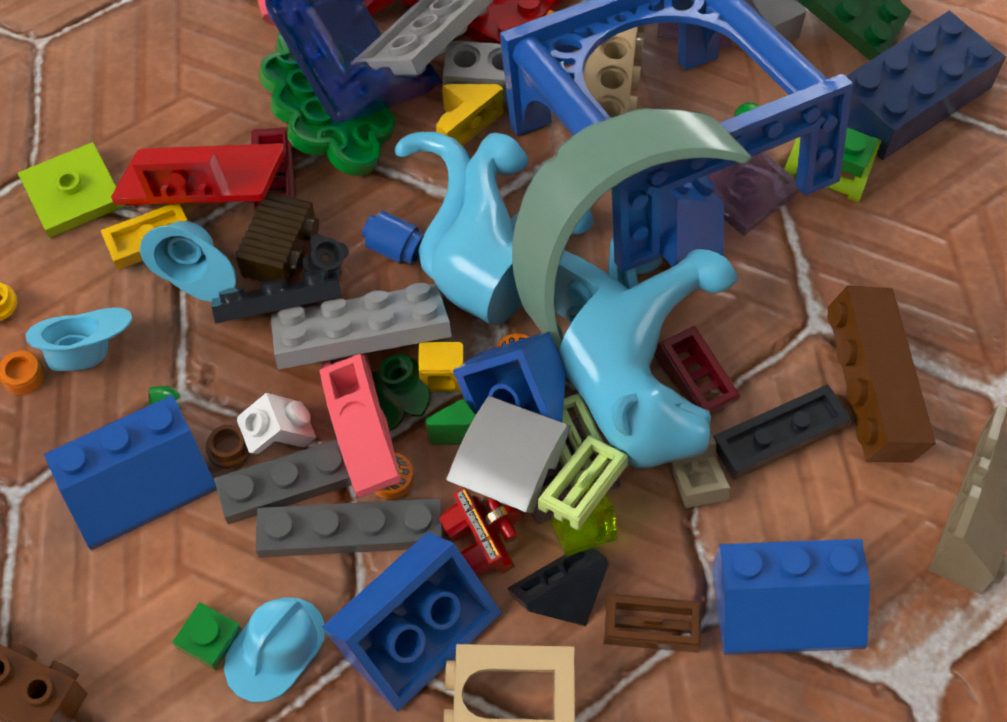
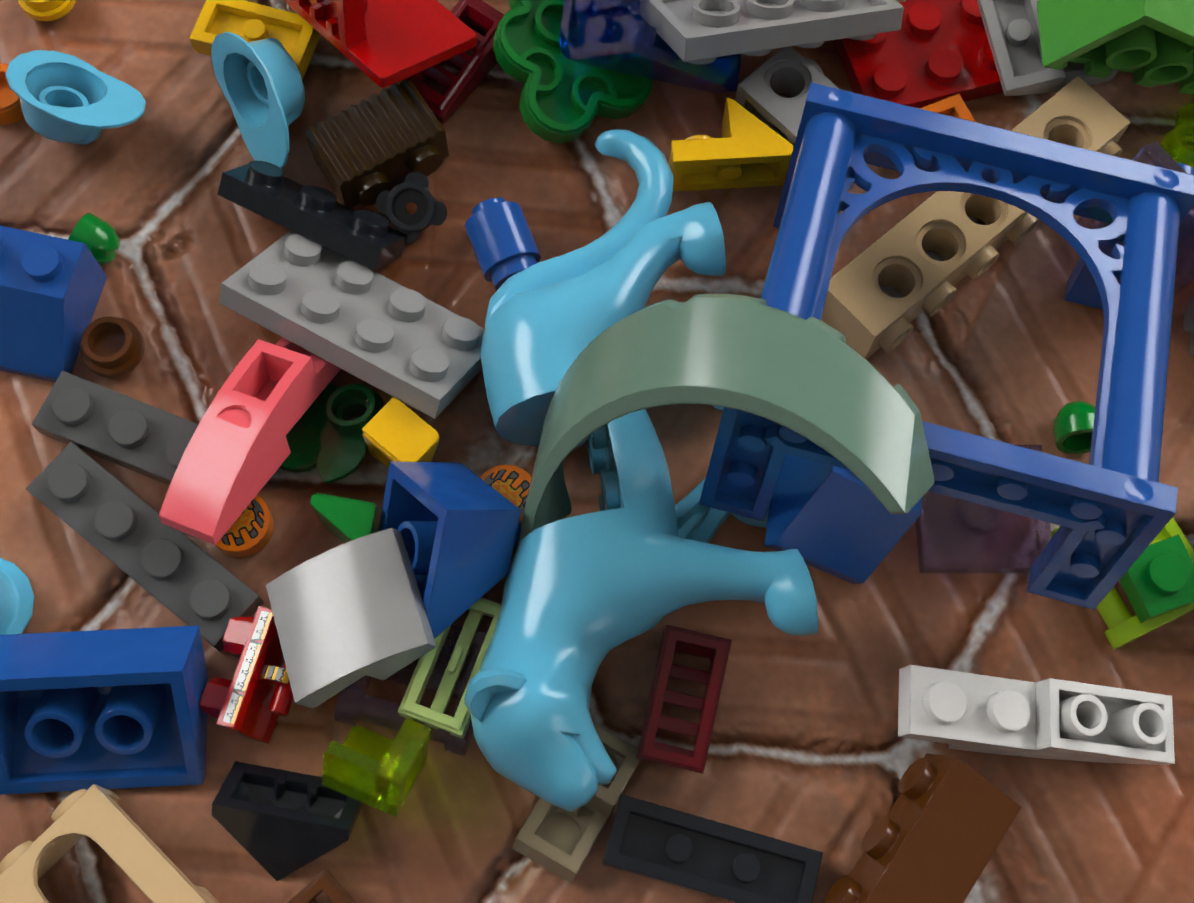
camera: 40 degrees right, 10 degrees up
white bracket [237,393,316,454] -> none
yellowish green tile [538,435,628,530] -> none
none -> white slope [898,665,1175,765]

